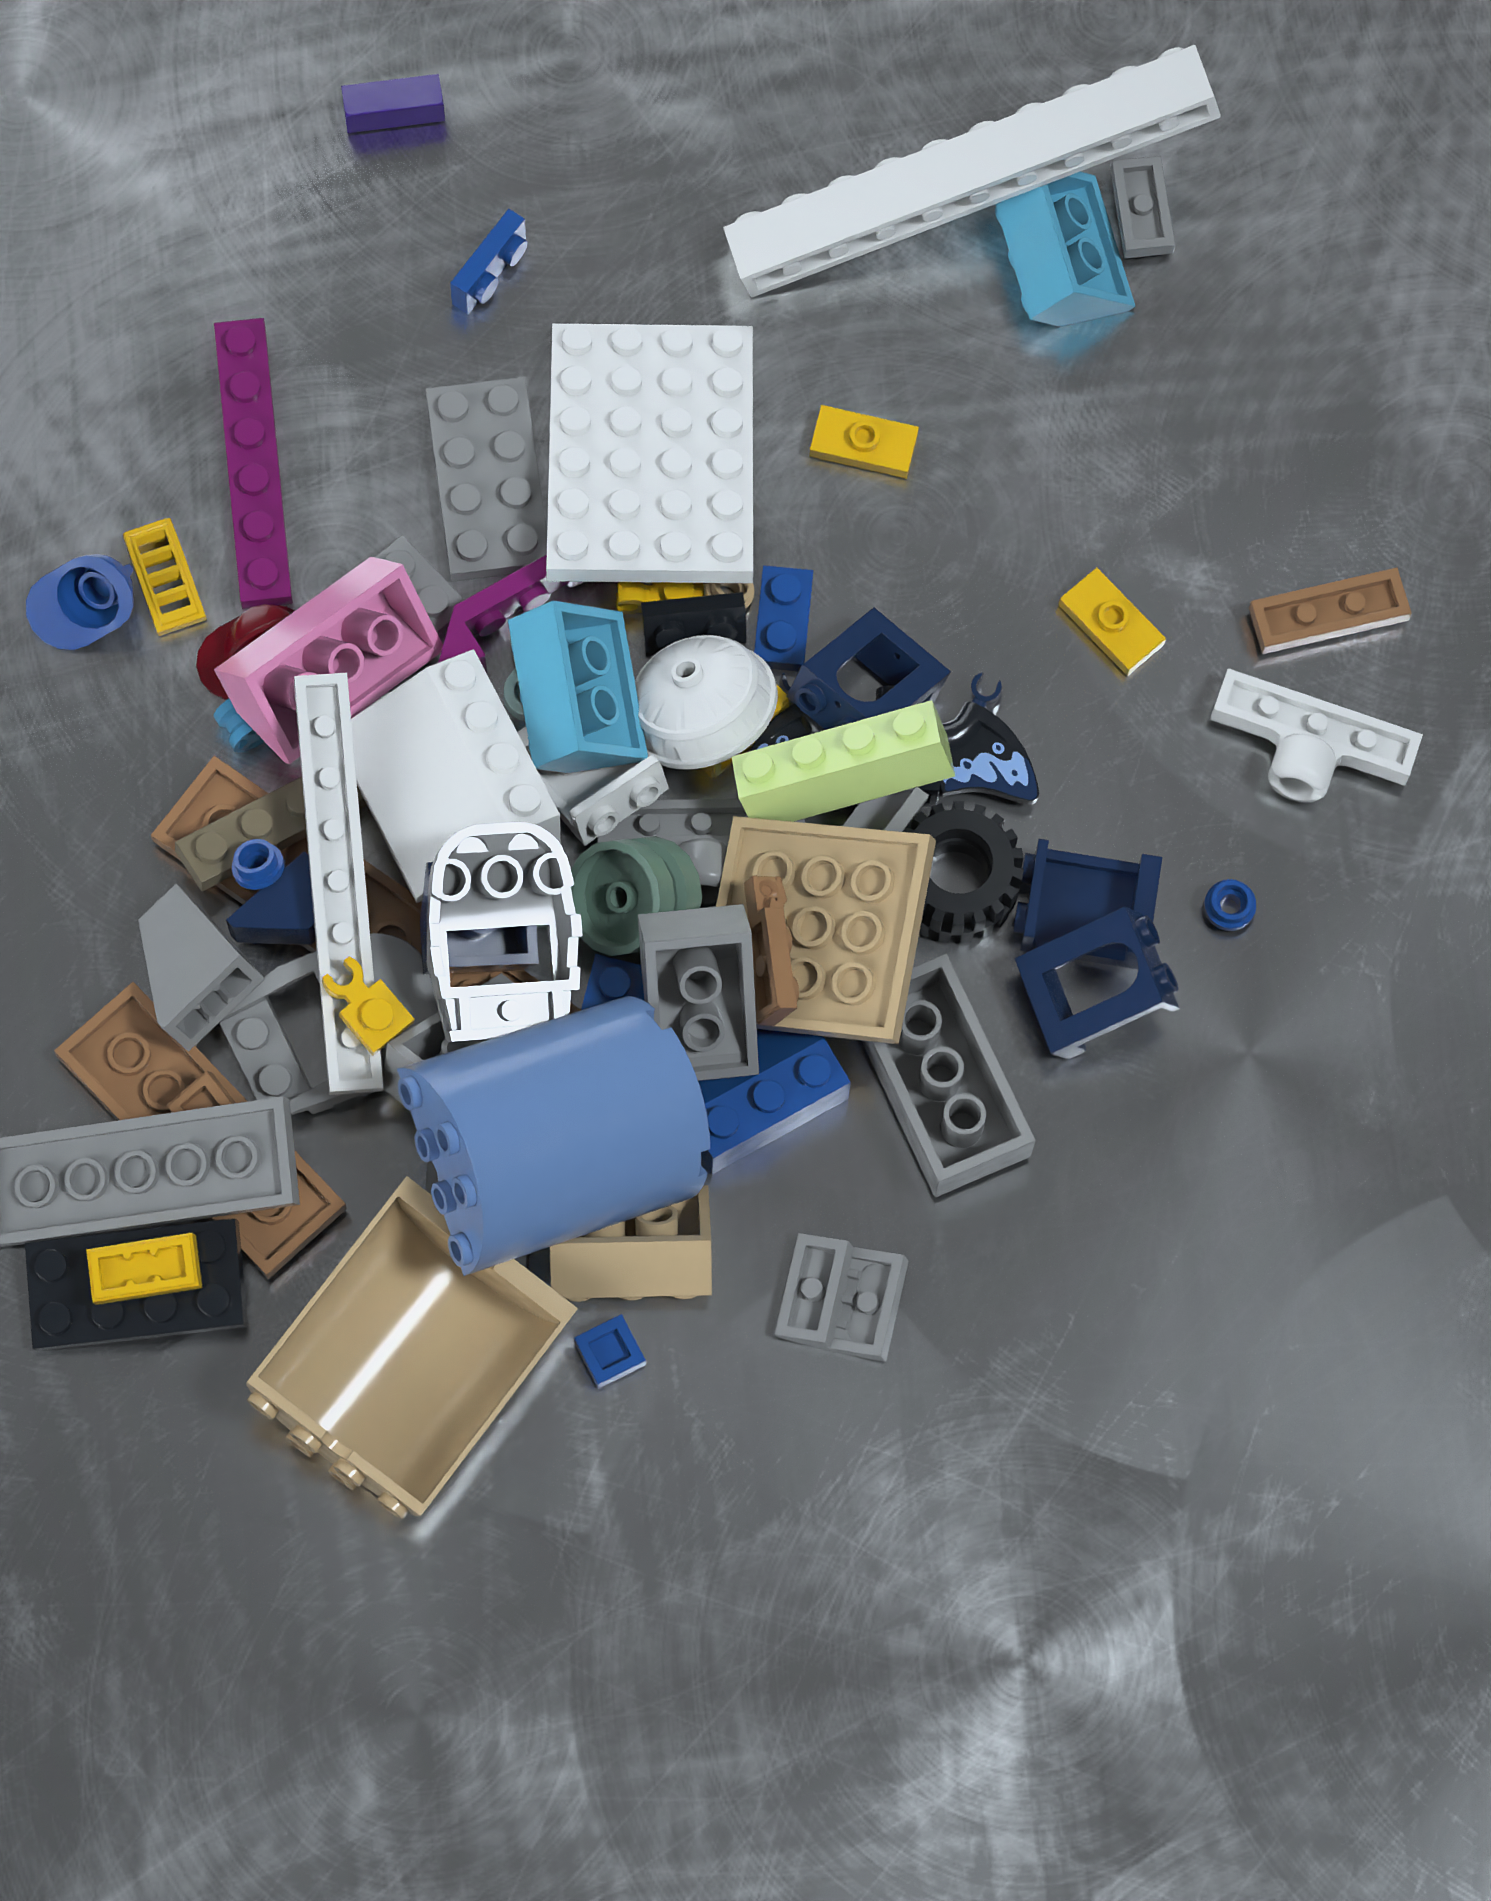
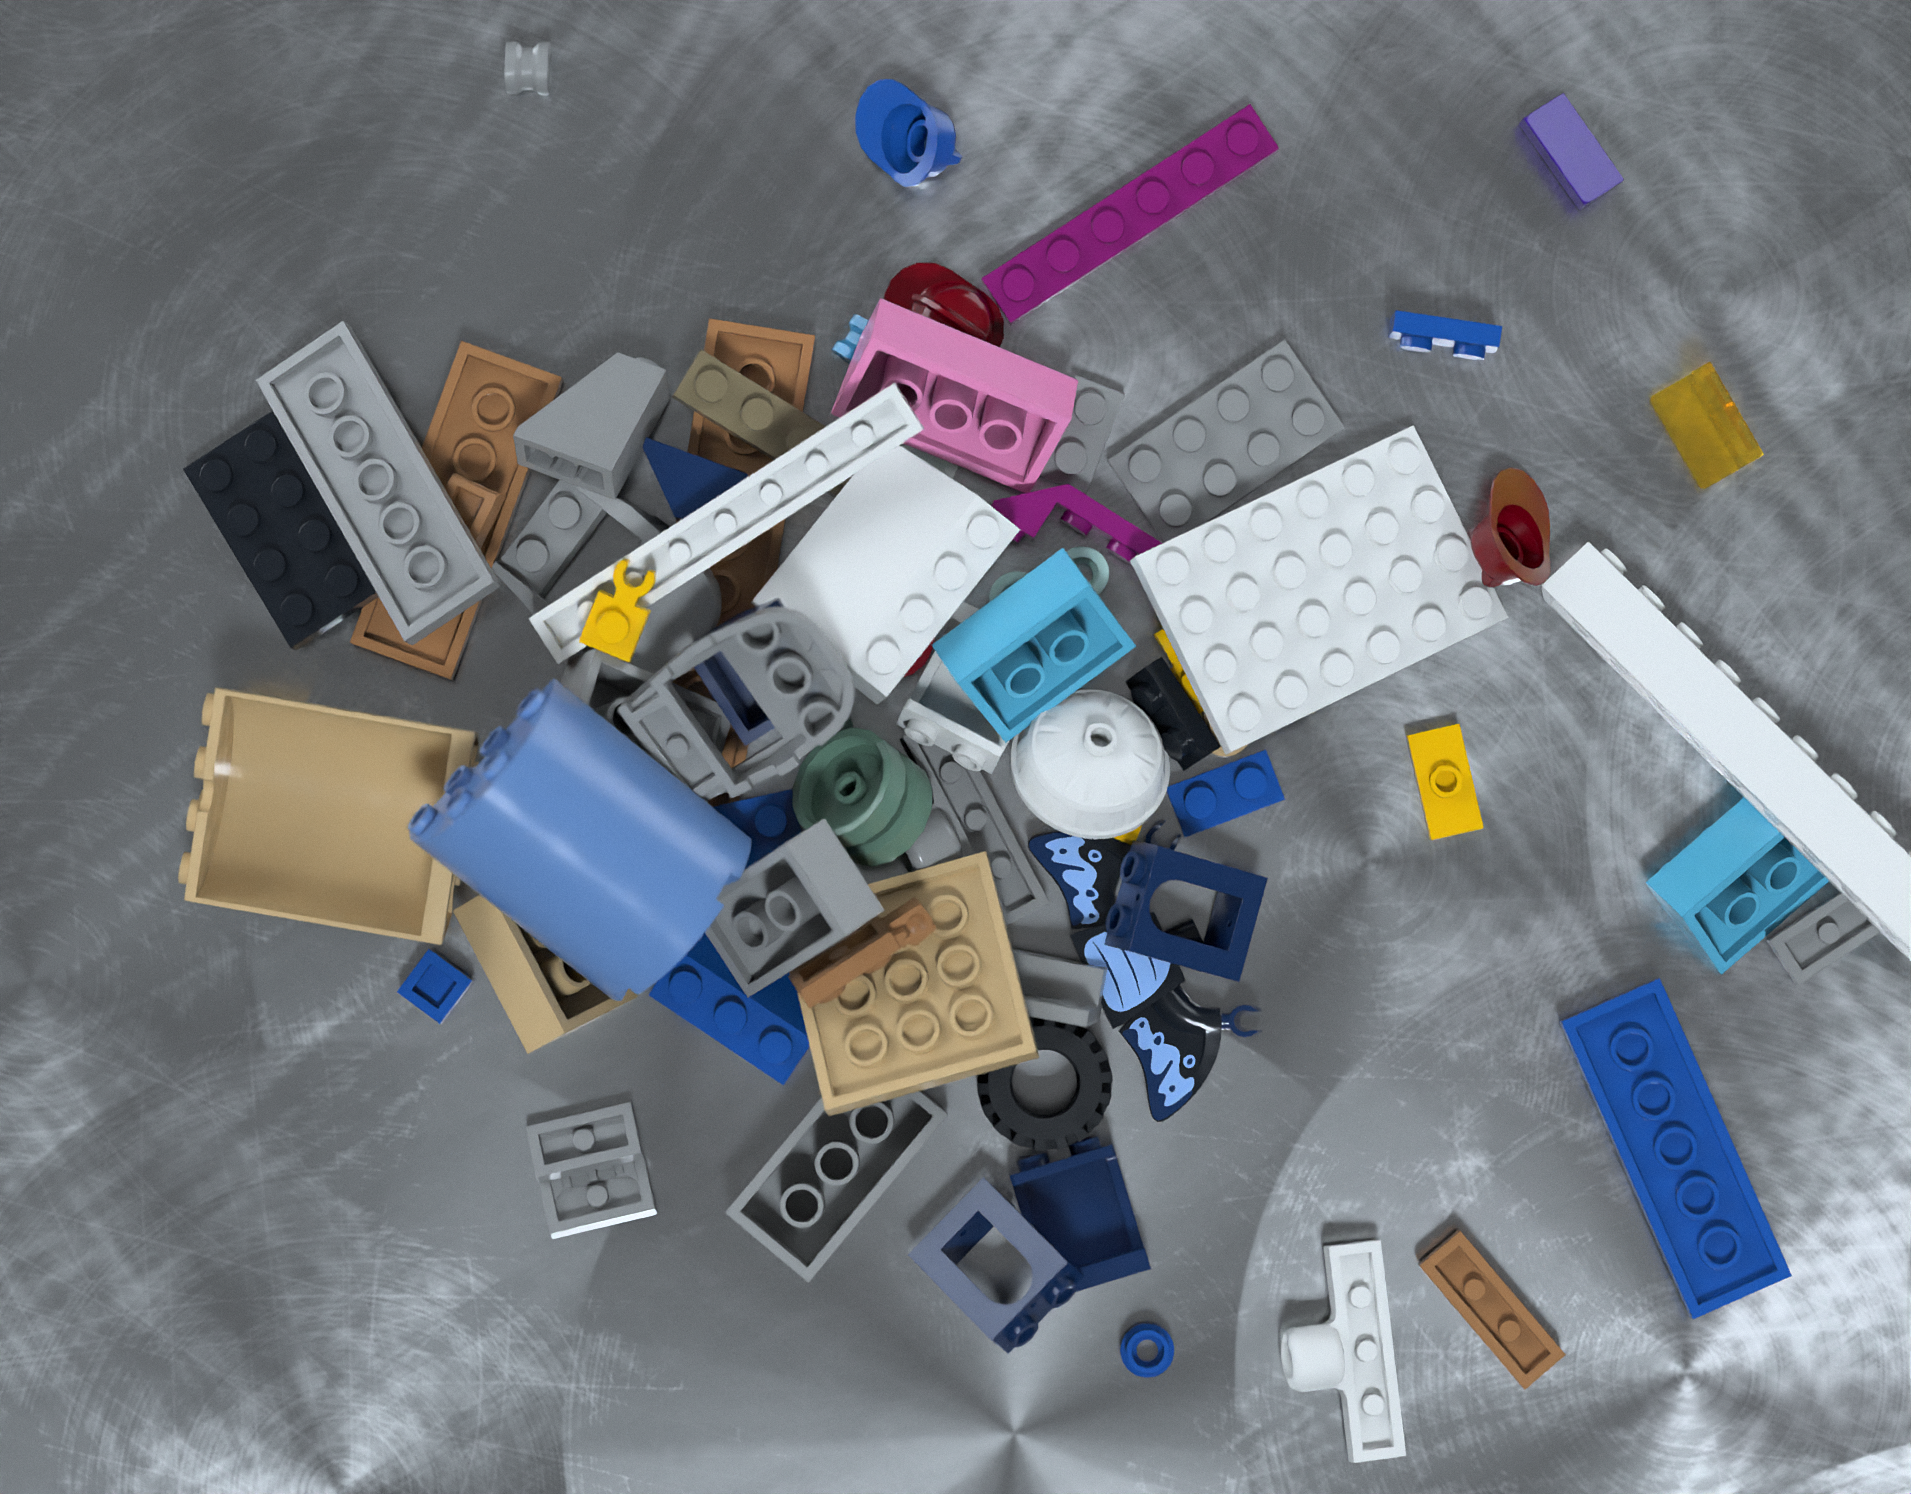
camera: 70 degrees right, 15 degrees up
yellow plate [86,1233,202,1305] -> none
yellow slope [123,518,207,636] -> none
blue plate [232,839,285,890] -> none
yellowish green brick [732,700,955,822] -> none
yellow plate [1058,567,1166,676] -> none
none -> dark red piece [1471,467,1551,588]
none -> blue plate [1559,978,1792,1319]
none -> clear yellow panel [1649,362,1764,490]

